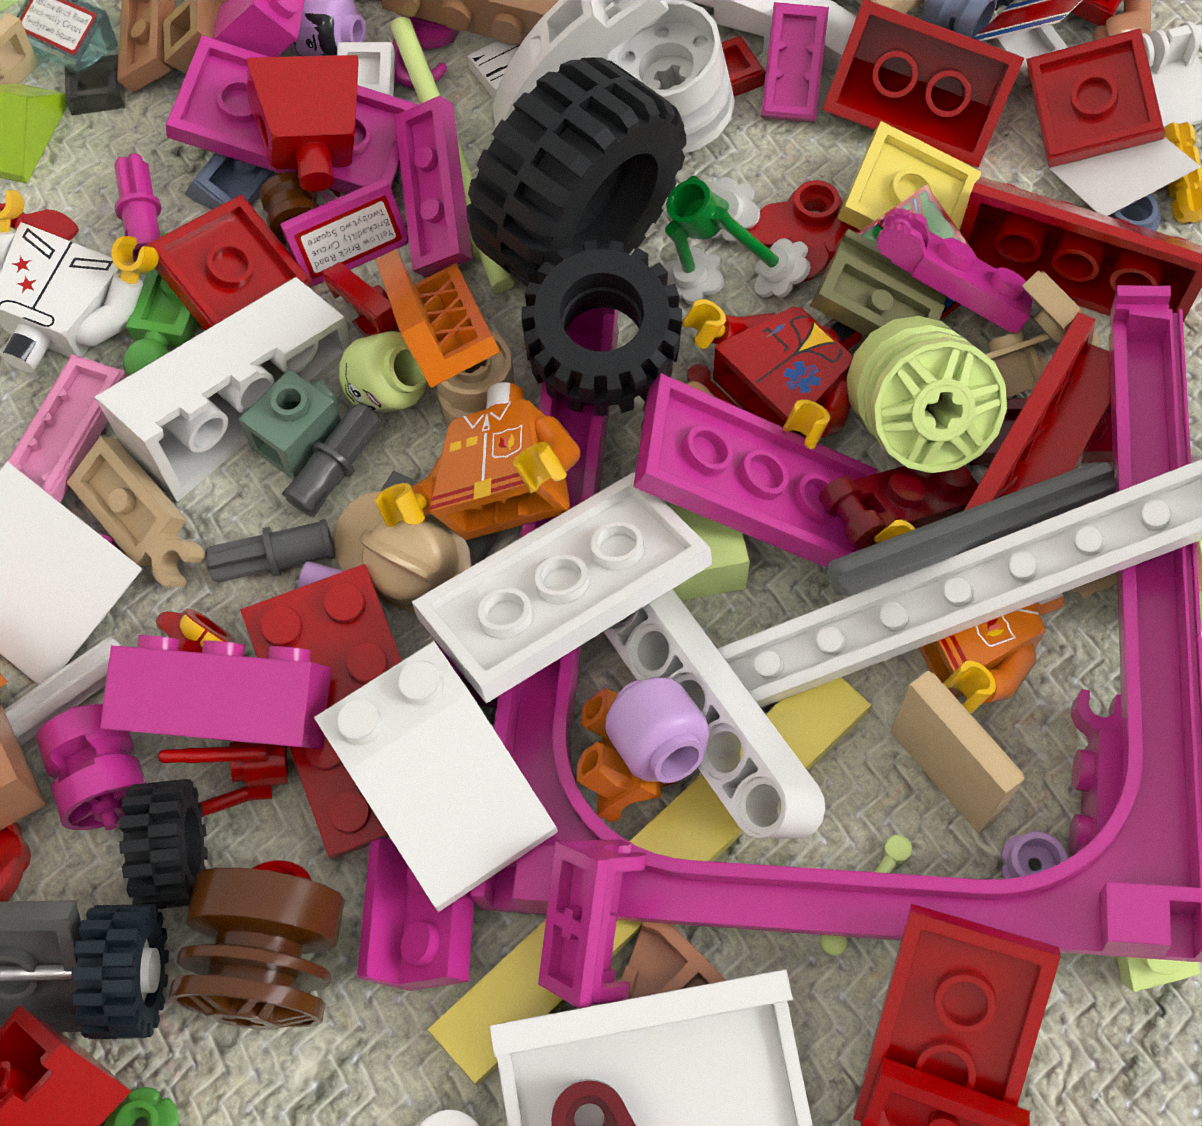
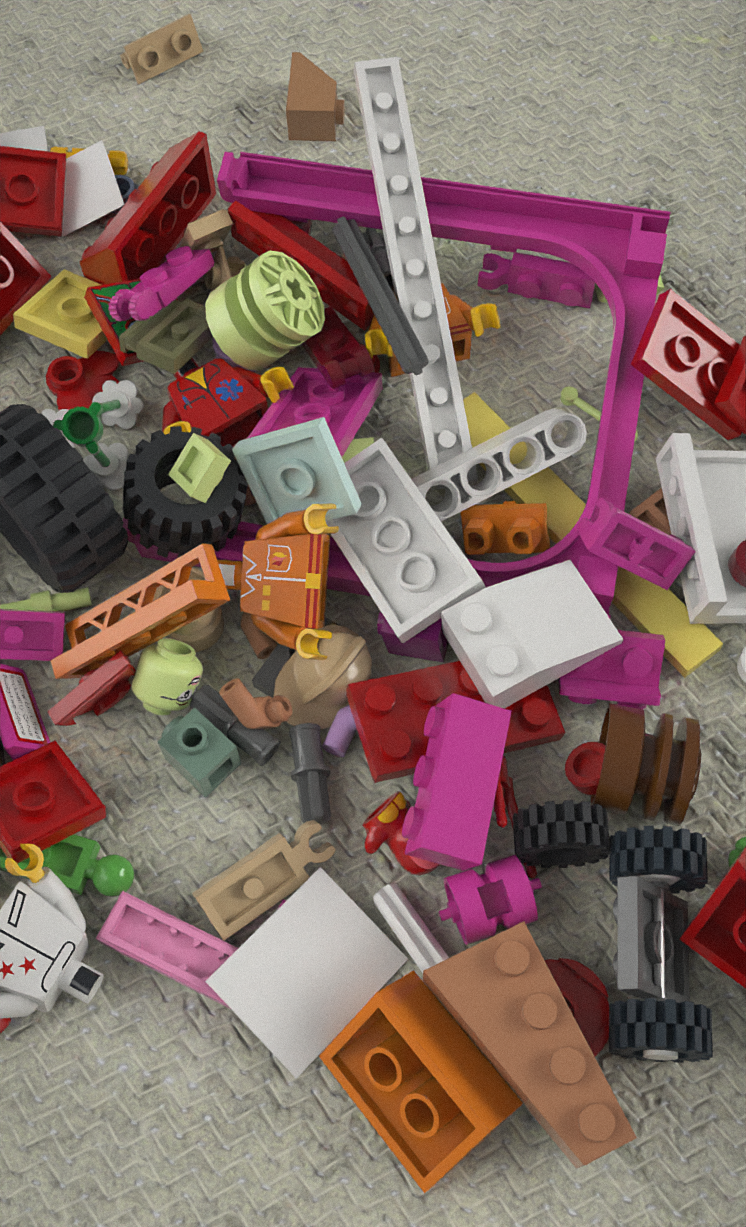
camera: 85 degrees left, 0 degrees up
white wedge [95,277,352,502] -> none
lavender head [605,677,710,783] -> none
tan tile [890,670,1025,834] -> none
lavender plate [1001,831,1068,879] -> none
none -> yellowish green plate [168,433,231,503]
none -> nougat arm [219,678,292,729]
none -> light aqua plate [232,417,362,524]

